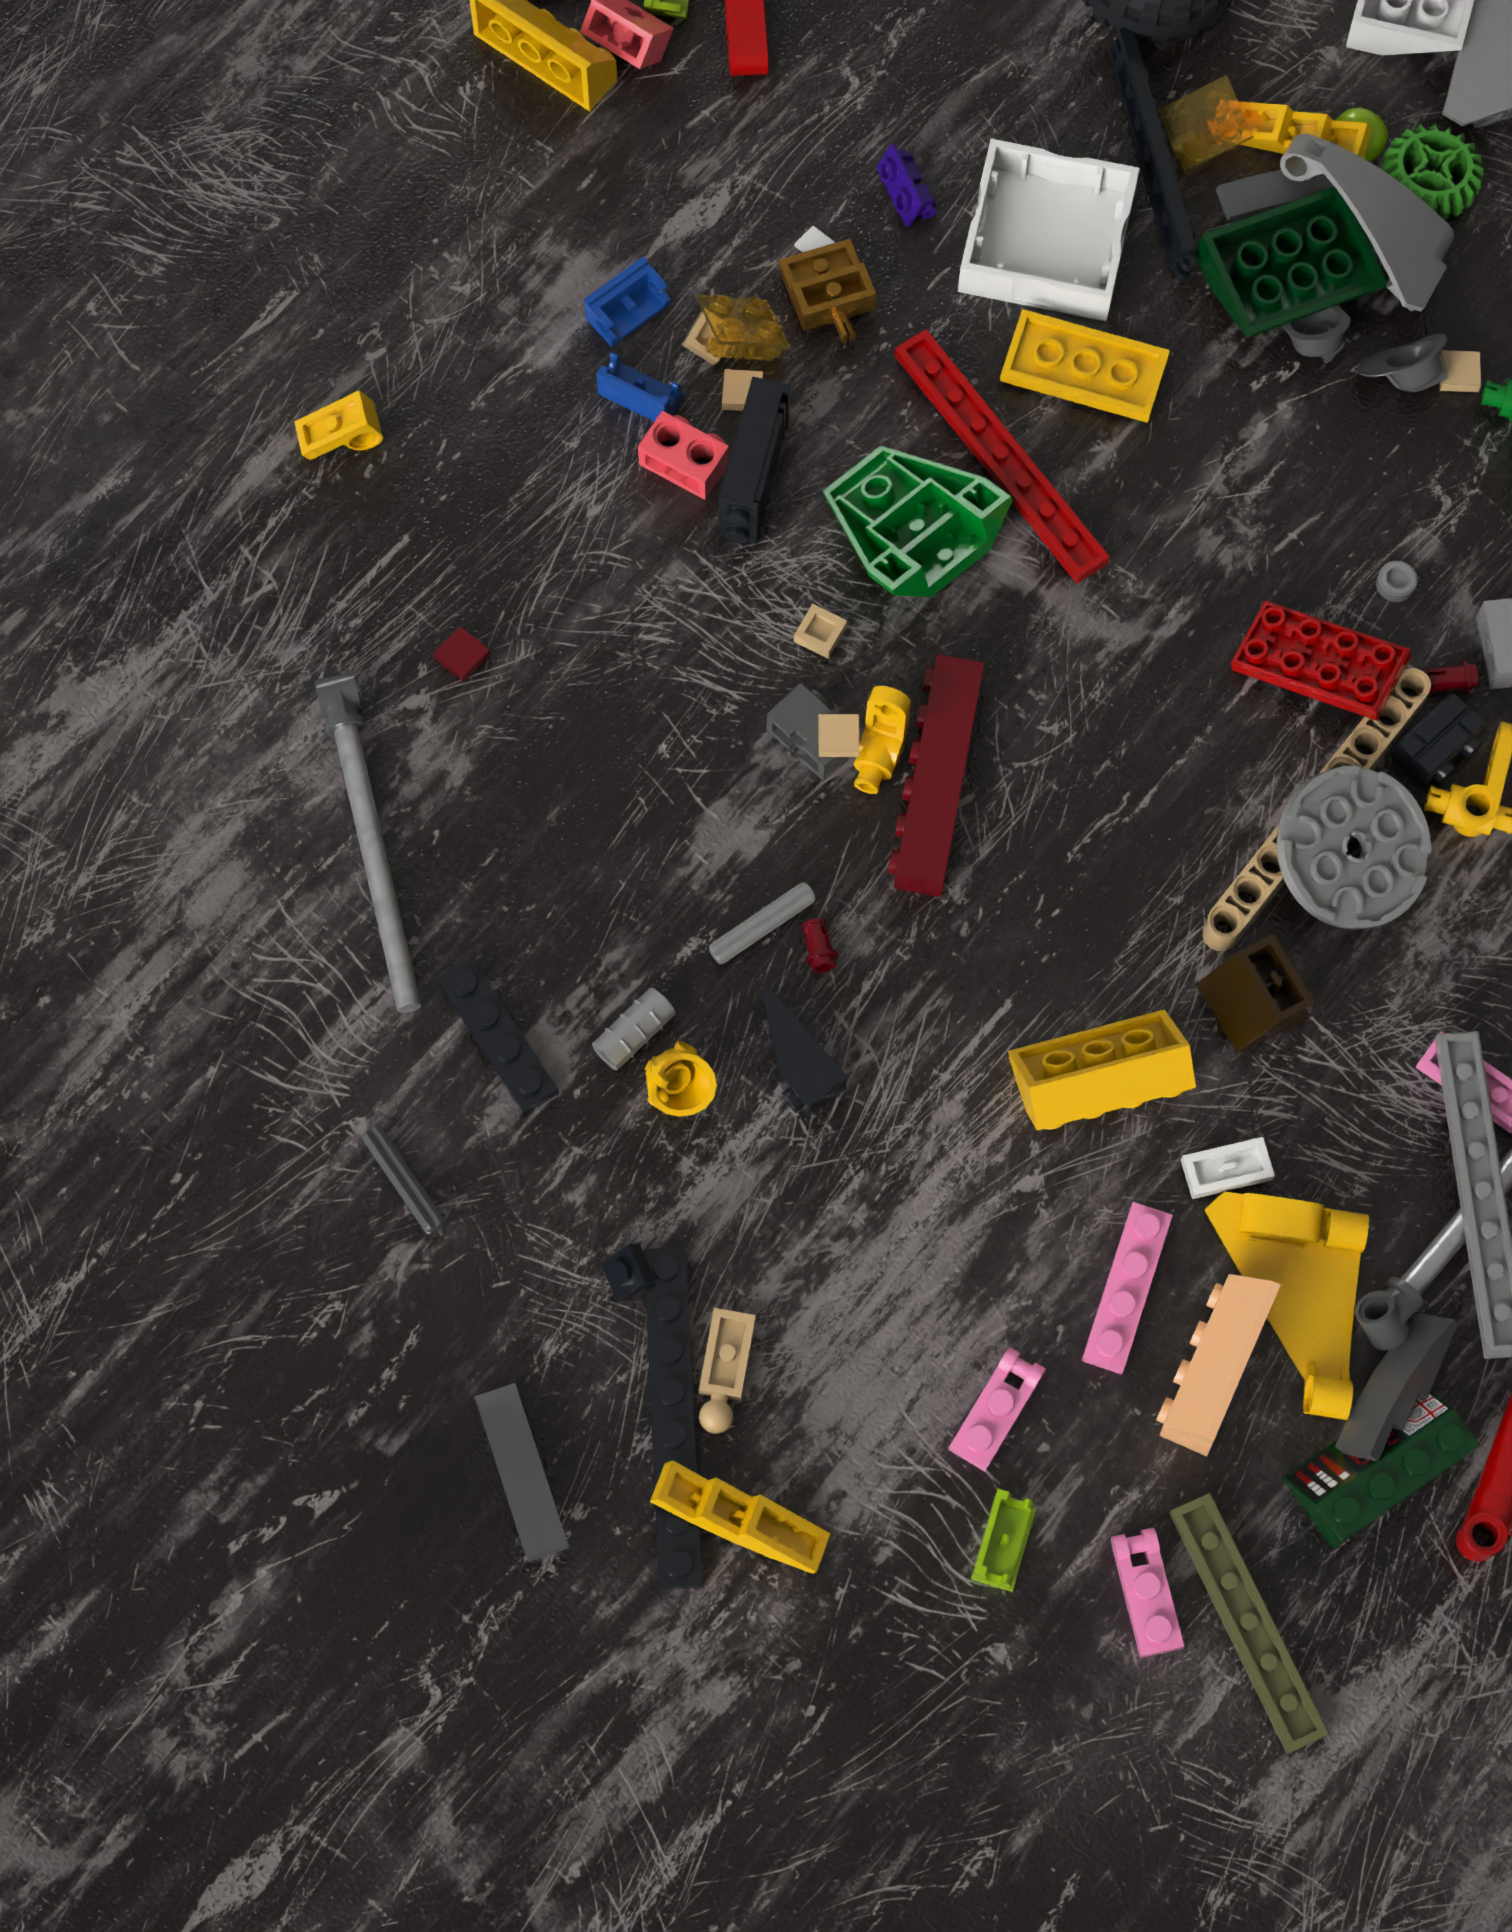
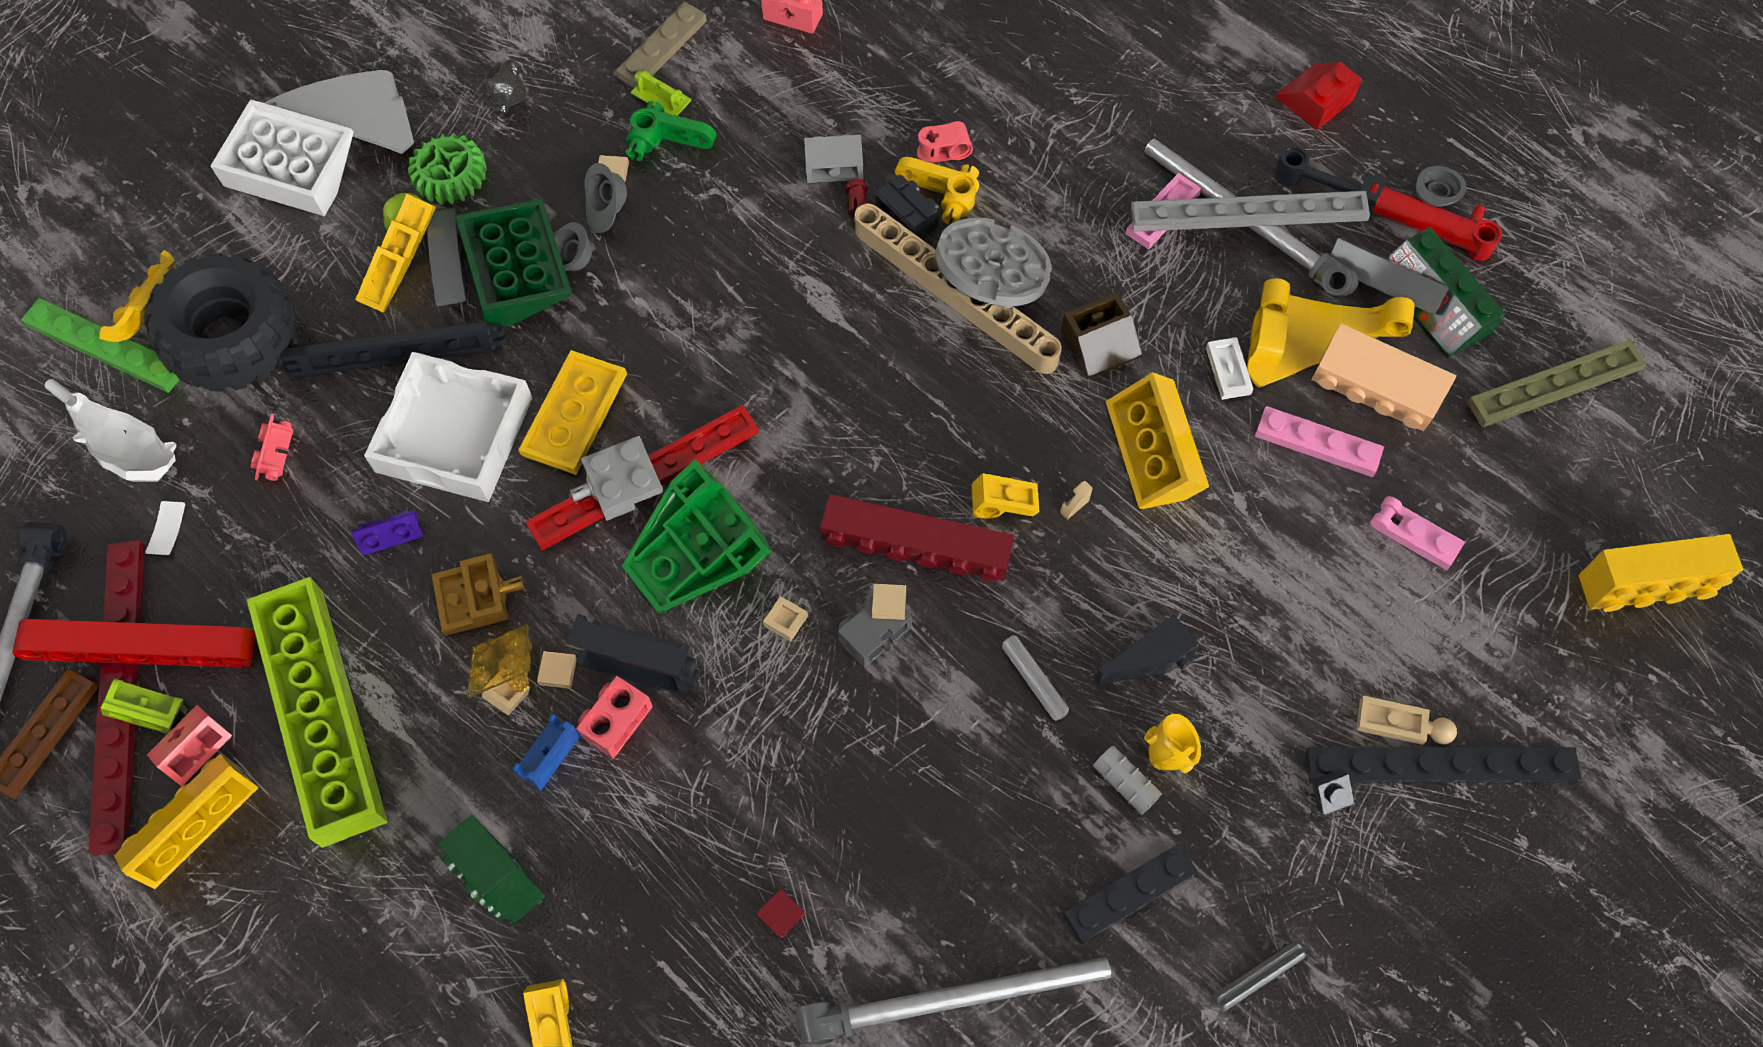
camera: 85 degrees left, 5 degrees down
dark grey slope [474,1383,569,1562] -> none
blue hinge [584,256,671,347] -> none
yellow slope [650,1460,831,1574] -> none
white sticker [794,226,834,253] -> none
dark red pin [802,918,838,973] -> none
yellow piece [854,686,911,794] -> none
lime hinge [971,1489,1036,1592] -> none
bright pink plate [1111,1528,1184,1658] -> none
clear yellow hinge [1159,75,1254,172] -> none
red tile [1231,600,1411,721] -> none
light grey panel [1280,133,1454,311] -> none
light grey tile [1376,561,1418,602] -> none
none -> lime brick [247,577,388,848]
none -> coral hinge [250,414,294,481]
none -> dark green brick [437,814,546,925]
none -> light grey plate [570,436,663,521]
none -> yellow plate [972,473,1039,519]
none -> tan tile [1060,481,1092,520]
none -> yellow brick [1579,534,1744,612]

